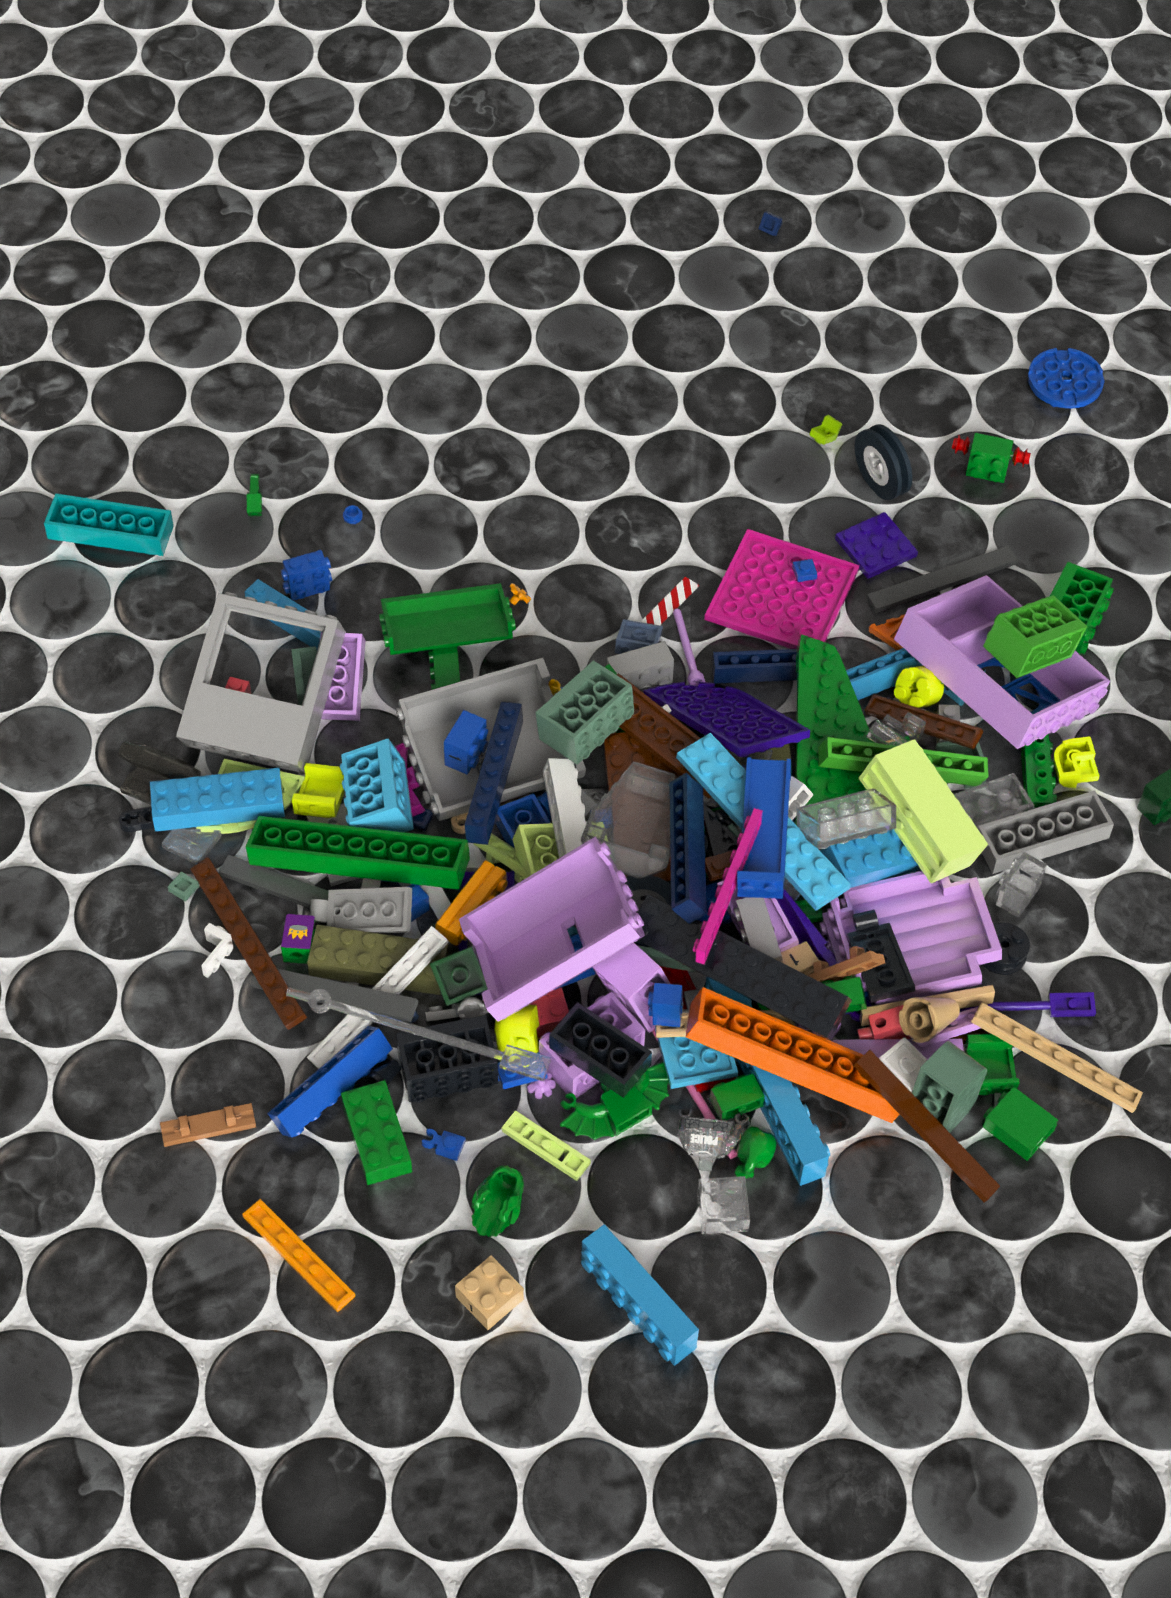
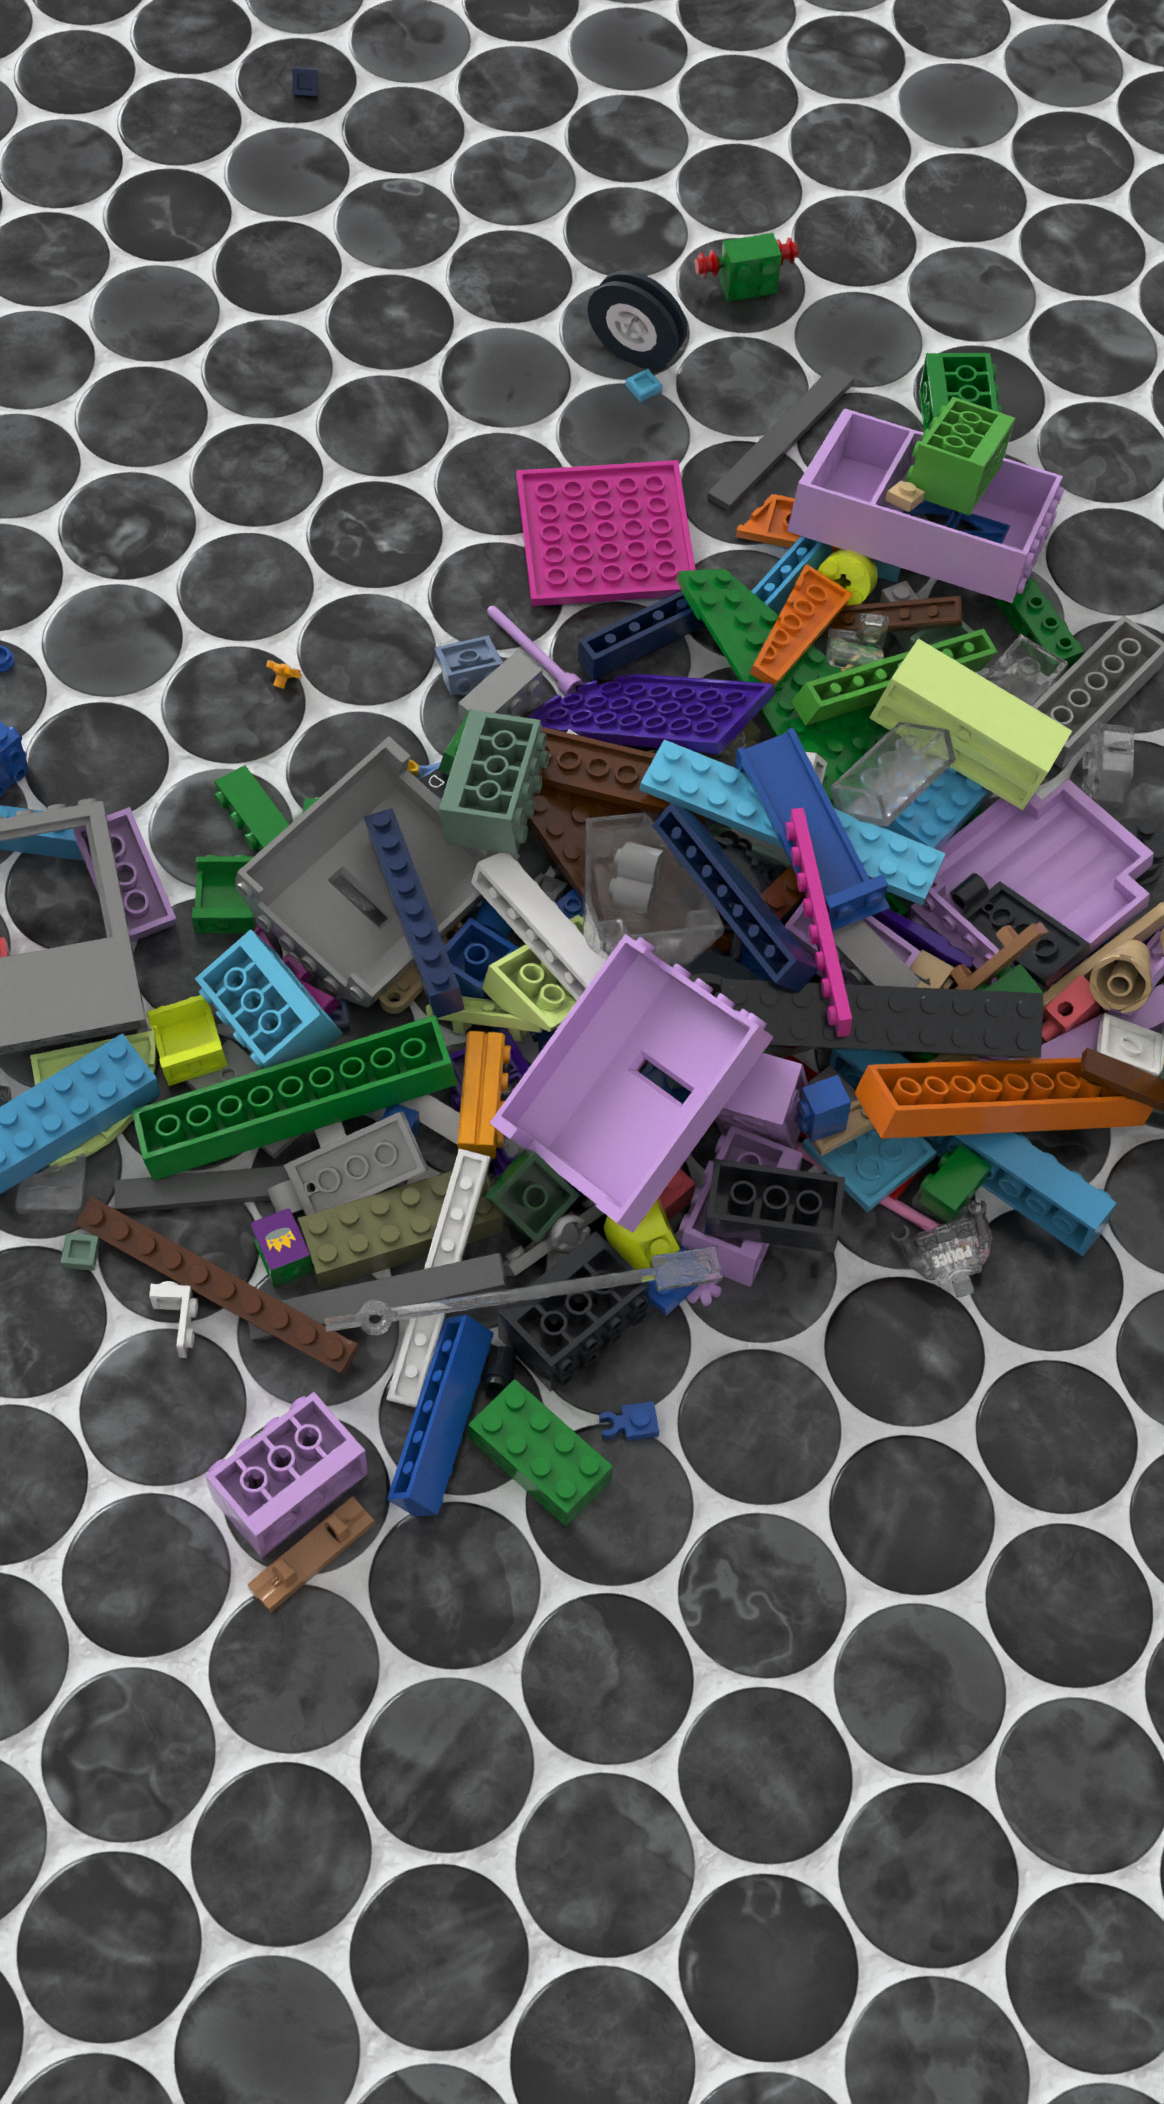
camera: 30 degrees left, 5 degrees up
light orange tile [242,1199,355,1312] -> none
sand green panel [291,647,317,706] -> none
green panel [379,583,516,655] -> none
blue brick [444,710,489,775] -> none
tan brick [455,1255,524,1330] -> none
green hair [471,1165,524,1237] -> none
yellowish green hinge [502,1110,591,1181] -> none
green torso [560,1062,669,1140] -> none
dark azure brick [581,1224,699,1366] -> none
sticker [641,577,700,626] -> none
clear brick [697,1176,750,1234] -> none
green piece [735,1126,777,1182] -> none
blue plate [792,559,817,582] -> none
lime bracket [809,415,842,445] -> none
dark purple plate [835,512,918,579] -> none
blue plate [1028,348,1104,408] -> none
neon yellow brick [1054,737,1099,788] -> none
none -> green panel [192,855,256,934]
none -> lavender brick [205,1392,368,1558]
none -> light grey brick [608,842,663,914]
none -> medium azure tile [625,369,663,402]
none -> orange wing [749,564,853,688]
none -> tan plate [885,480,925,512]

